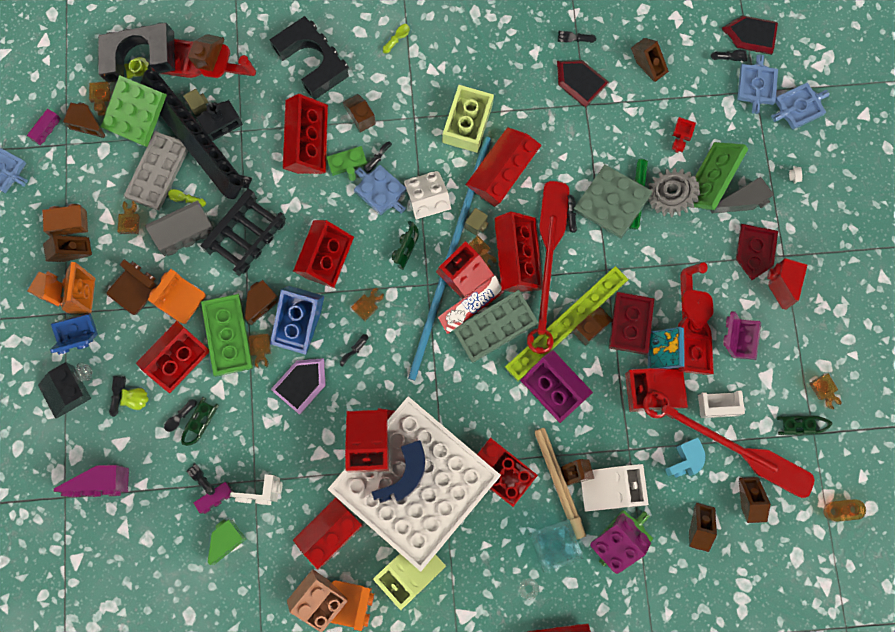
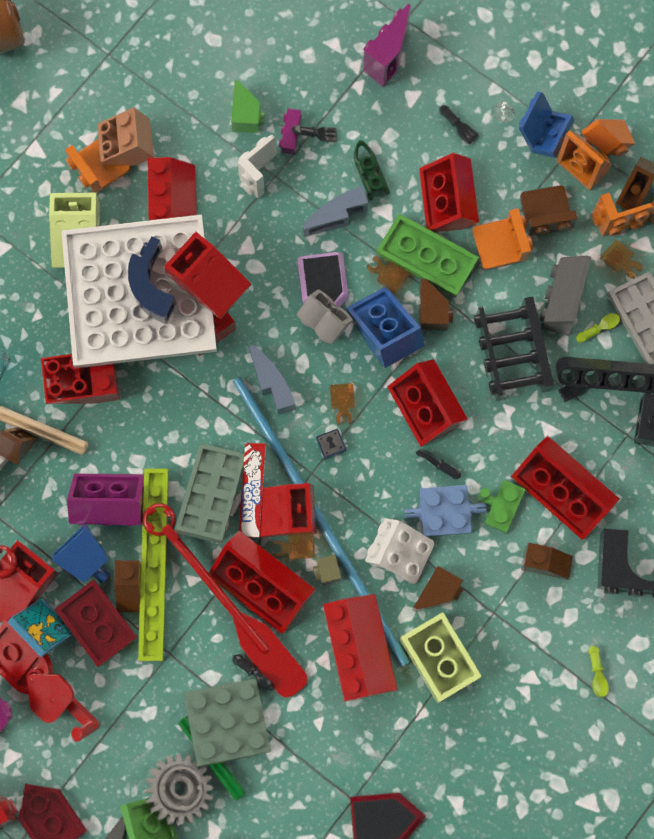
camera: 135 degrees right, 0 degrees up
black slope [38,362,91,419] -> none
lime animal [120,388,149,410] -> none
black piece [164,399,197,432] -> none
black piece [340,334,369,367] -> none
black piece [364,141,392,172] -> none
dark green piece [392,221,419,270] -> none
none -> blue torso [51,524,111,584]
none -> sand blue slope [249,345,296,415]
none -> light grey brick [297,290,352,344]
none -> sand blue slope [303,186,368,237]
none -> tile [316,428,346,460]
none -> reddish brown slope [412,566,464,612]
none -> black piece [416,449,461,480]
none -> orange bracket [592,192,654,237]

